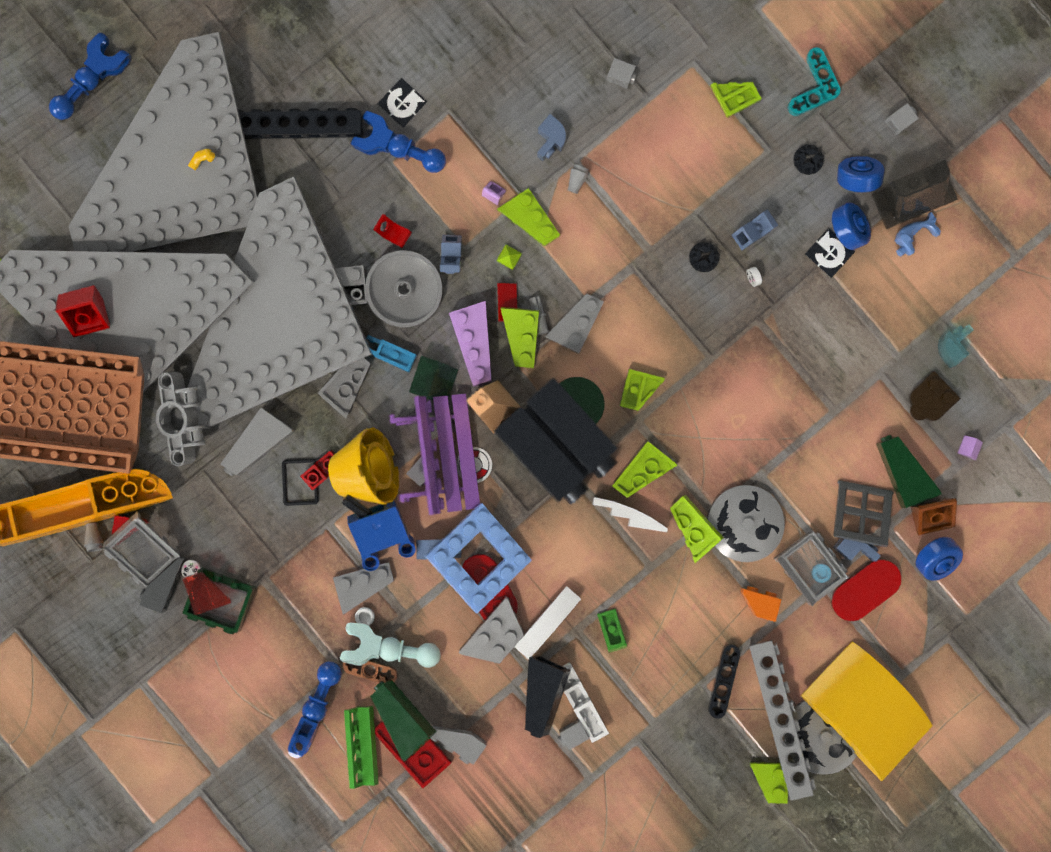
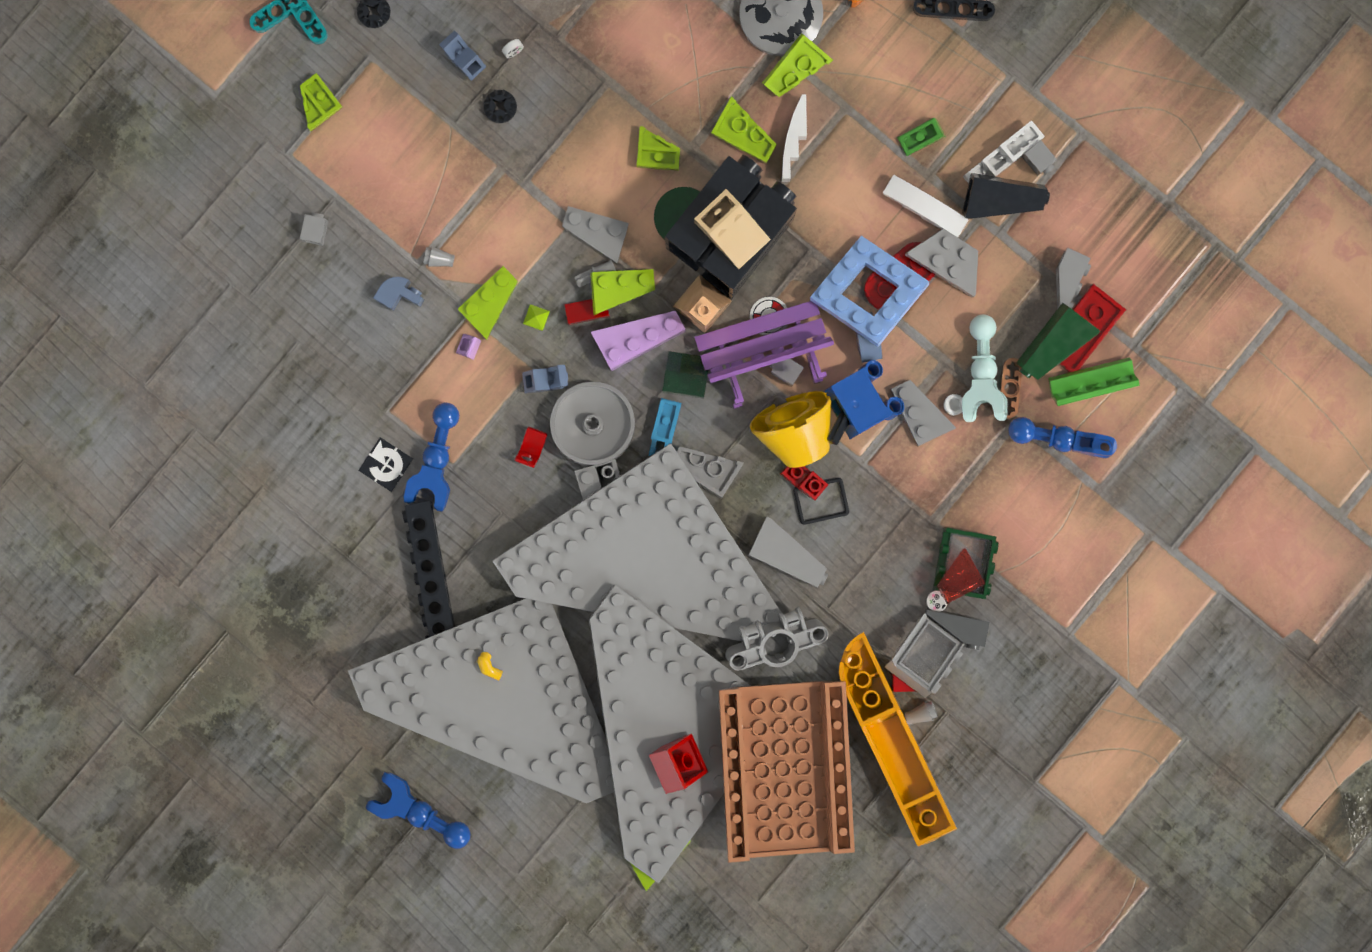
camera: 95 degrees left, 0 degrees up
none -> tan slope [694,189,771,269]

